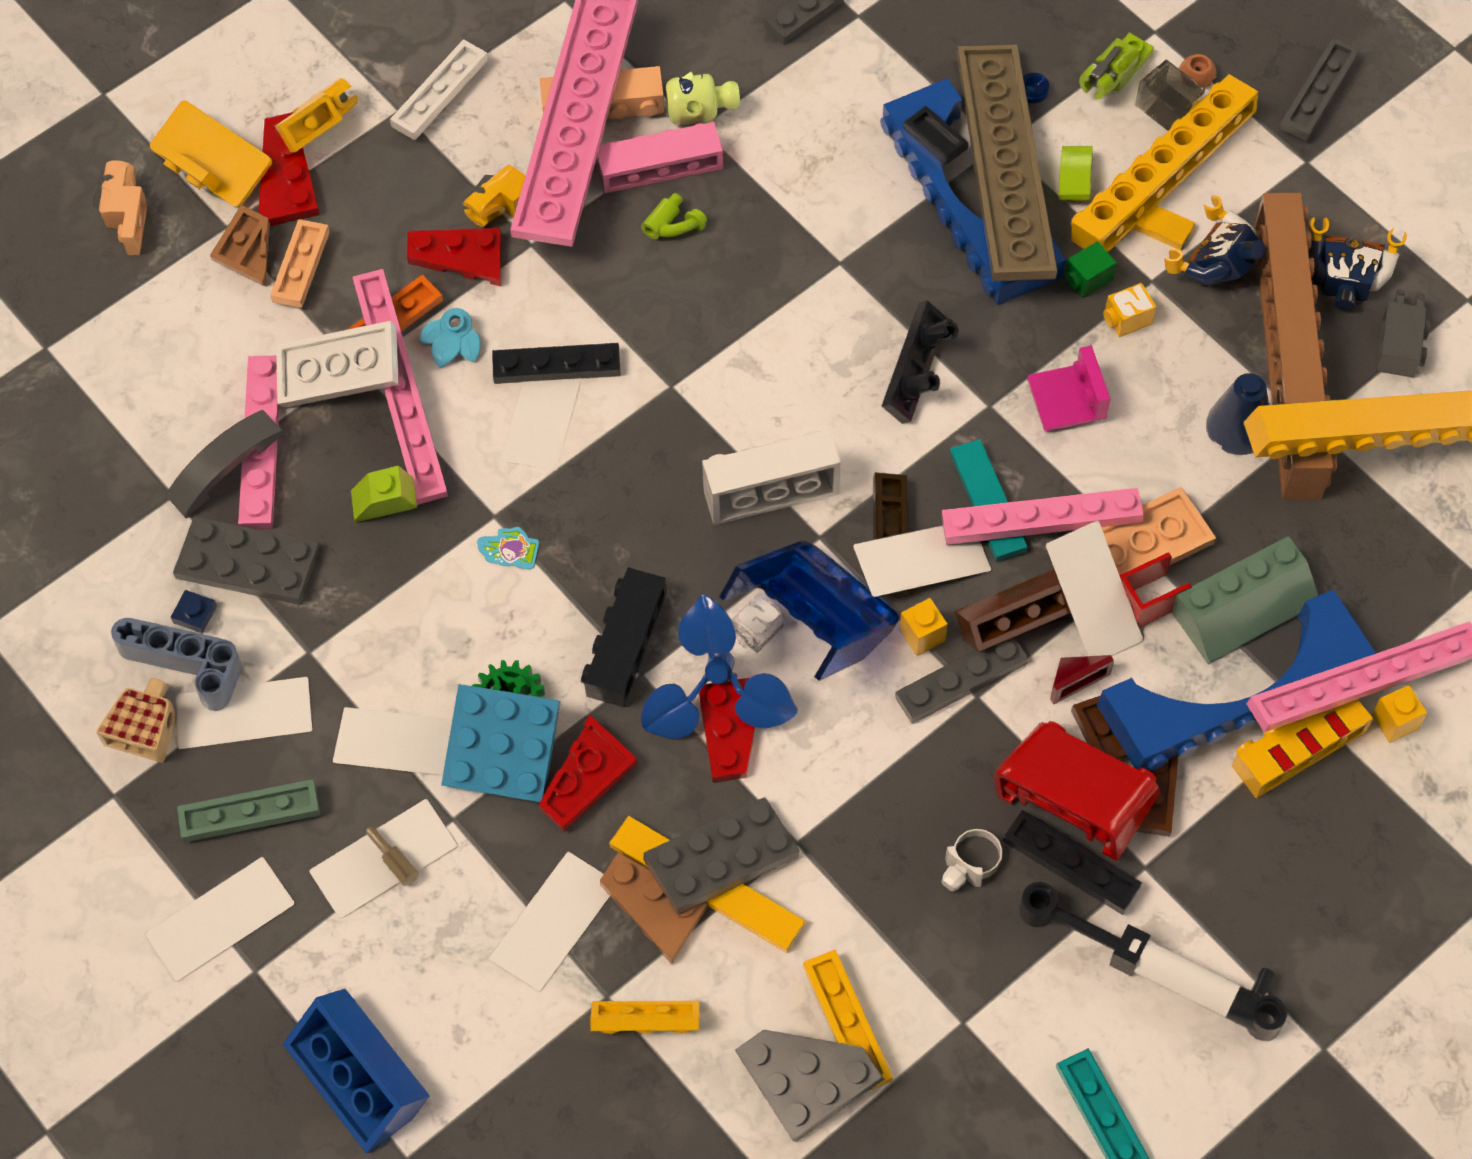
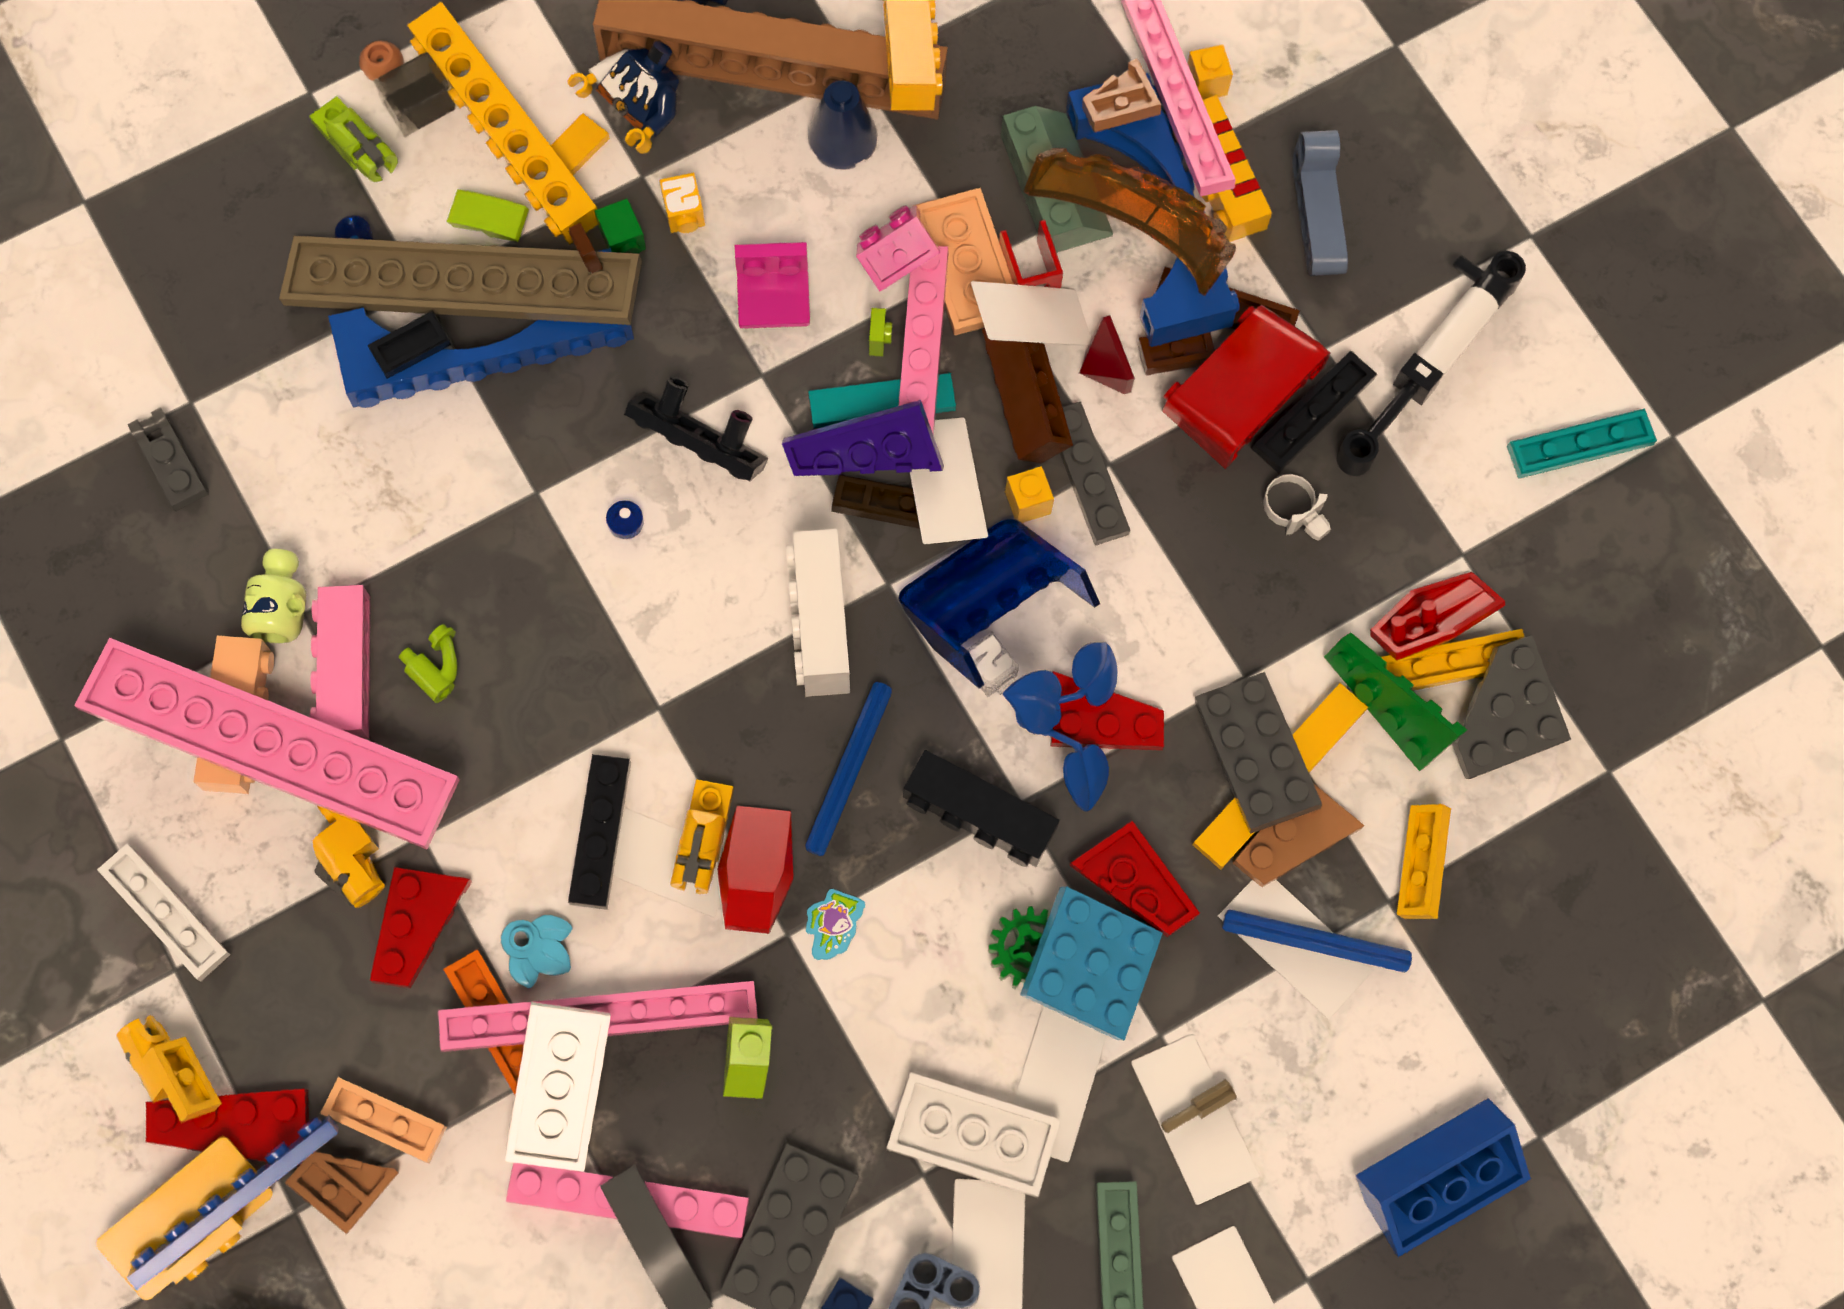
camera: 85 degrees left, 10 degrees up
none -> plate [126,1115,339,1291]
none -> reddish brown tile [568,223,603,274]
none -> clear blue tile [606,500,644,539]
none -> yellow plate [670,779,734,894]
none -> piece [717,806,793,934]
none -> dark purple wing [782,400,944,476]
none -> blue axle [805,682,892,856]
none -> bracket [856,205,940,292]
none -> lime plate [869,308,892,356]
none -> white plate [887,1072,1061,1198]
none -> clear orange windscreen [1023,148,1236,296]
none -> medium nougat wing [1082,58,1161,133]
none -> blue axle [1223,909,1412,972]
none -> sand blue beam [1293,130,1348,276]
none -> green wing [1324,632,1467,772]
none -> red piece [1370,572,1505,661]

